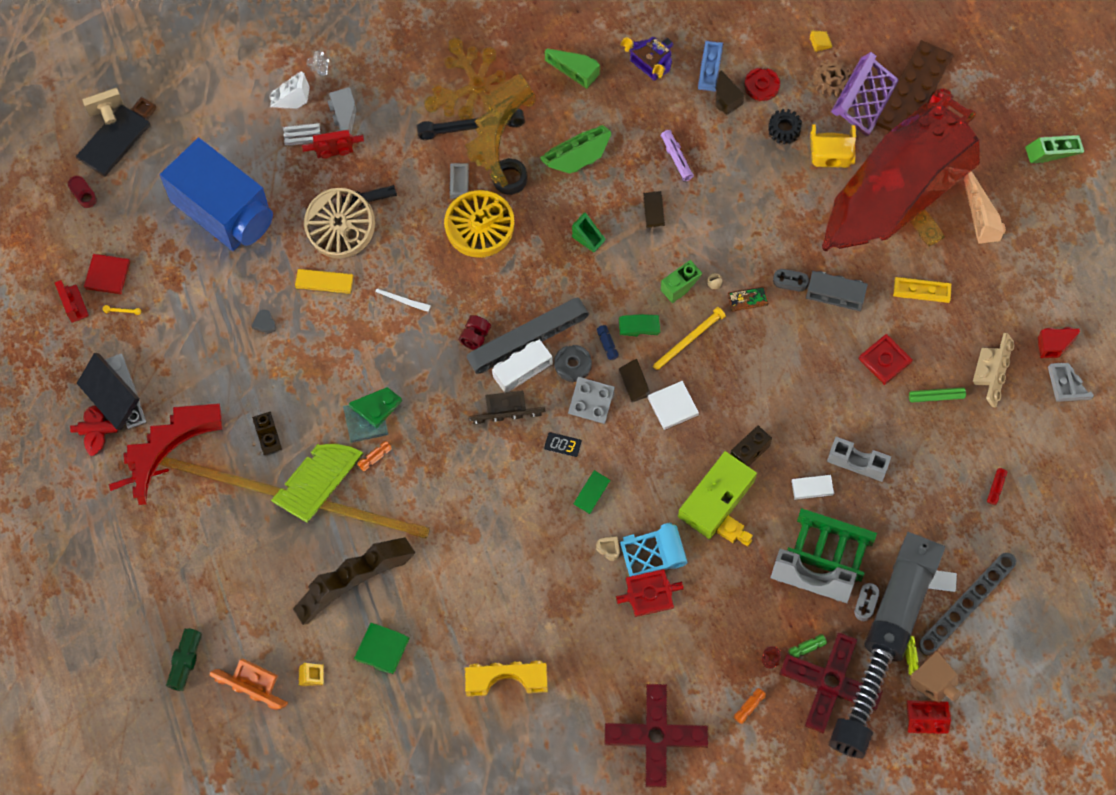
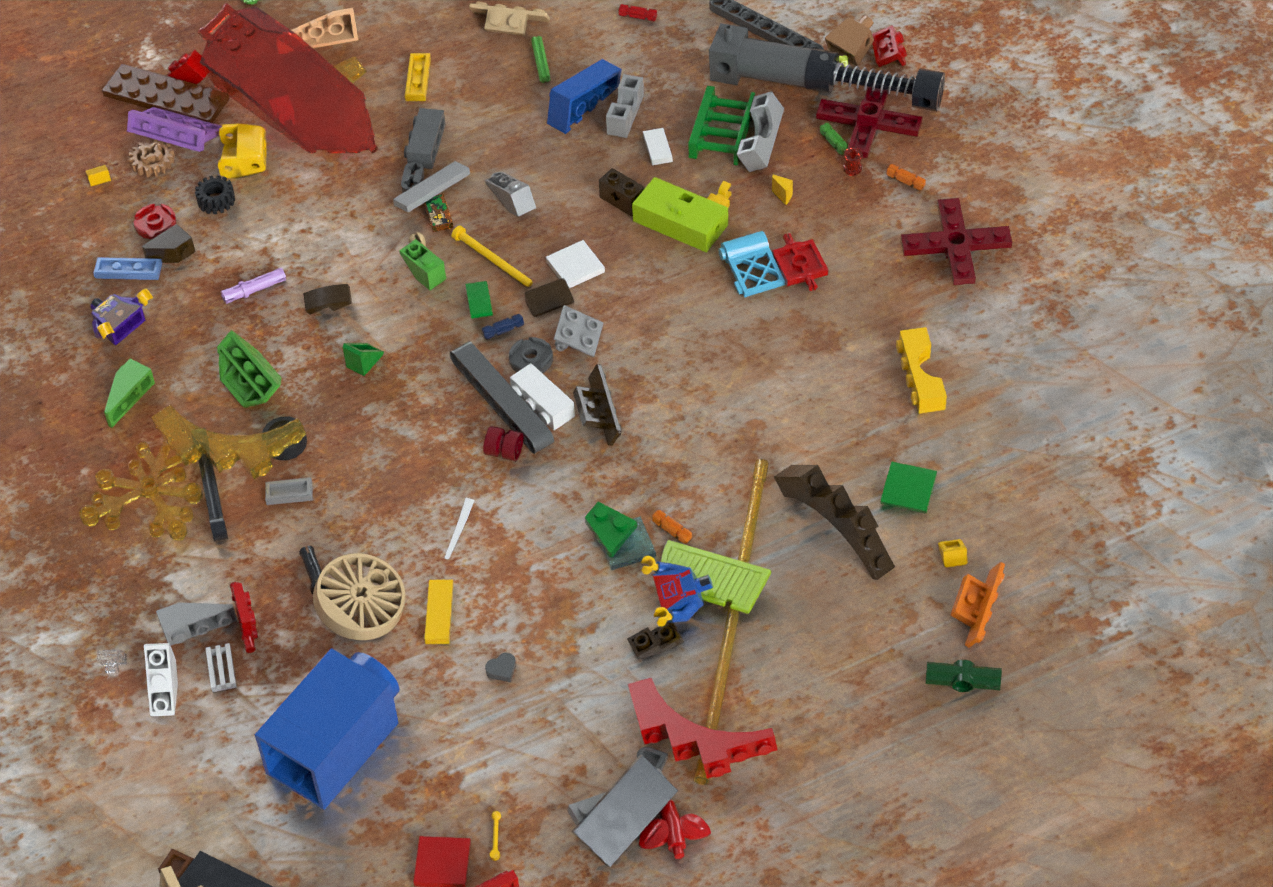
camera: 95 degrees left, 15 degrees down
red sticker [108,468,169,491] -> none
yellow piece [444,190,514,257] -> none
black sticker [544,432,582,457] -> none
green slope [573,470,611,514] -> none
tan tile [596,536,620,561] -> none
light grey beam [854,583,879,621] -> none
red tile [858,334,913,385] -> none
none -> light grey tile [393,161,470,212]
none -> light grey slope [485,172,536,216]
none -> blue wedge [547,59,621,134]
none -> dark grey tile [637,747,668,772]
none -> torso [641,556,713,626]
none -> yellow slope [772,174,793,205]

